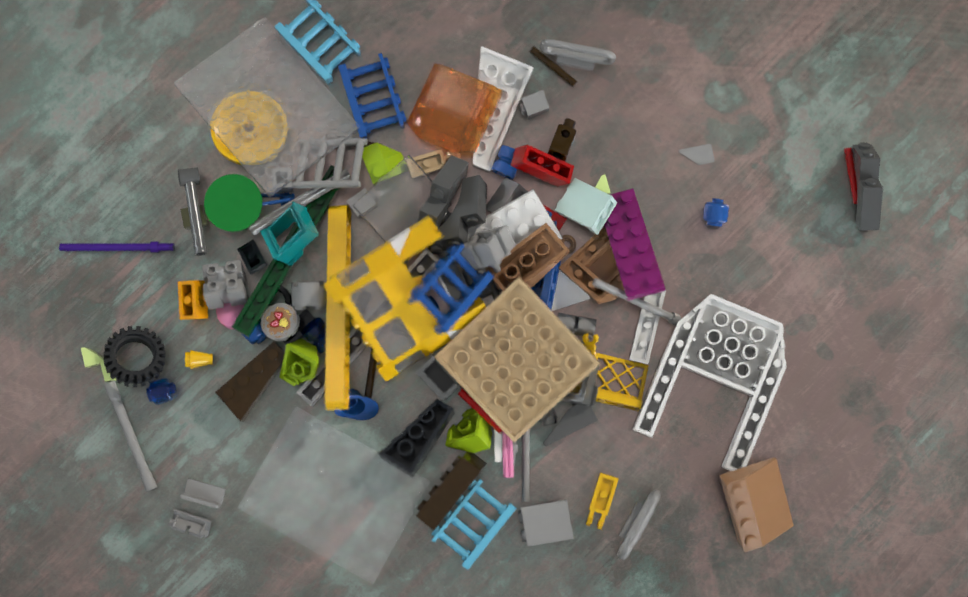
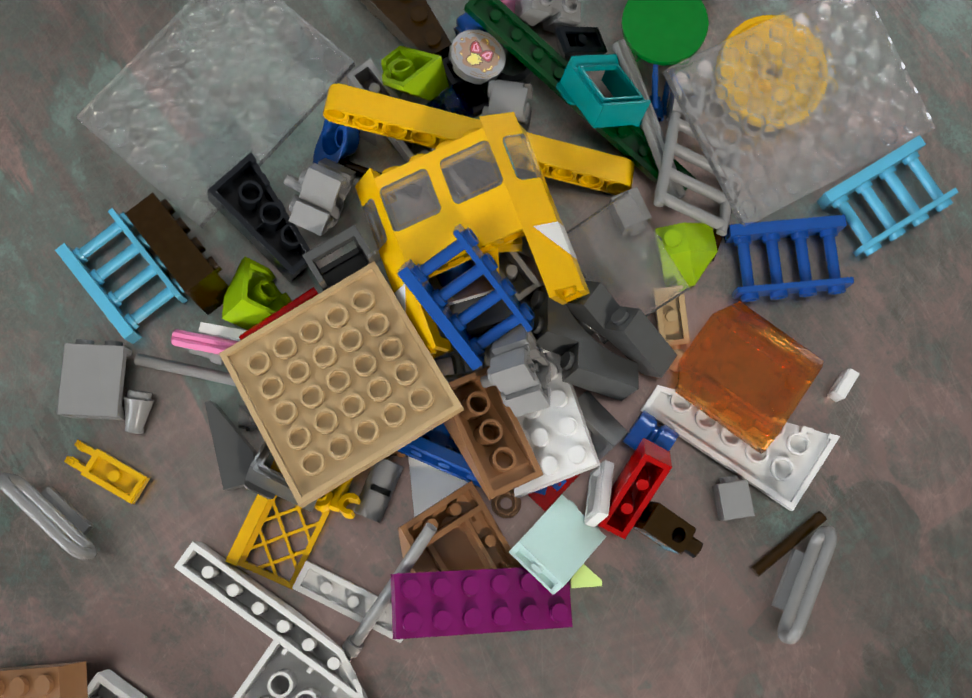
camera: 100 degrees right, 5 degrees down
none -> light grey cone [124,390,154,434]
none -> light grey brick [284,158,357,236]
none -> white tile [584,460,614,528]
none -> white tile [827,368,860,402]

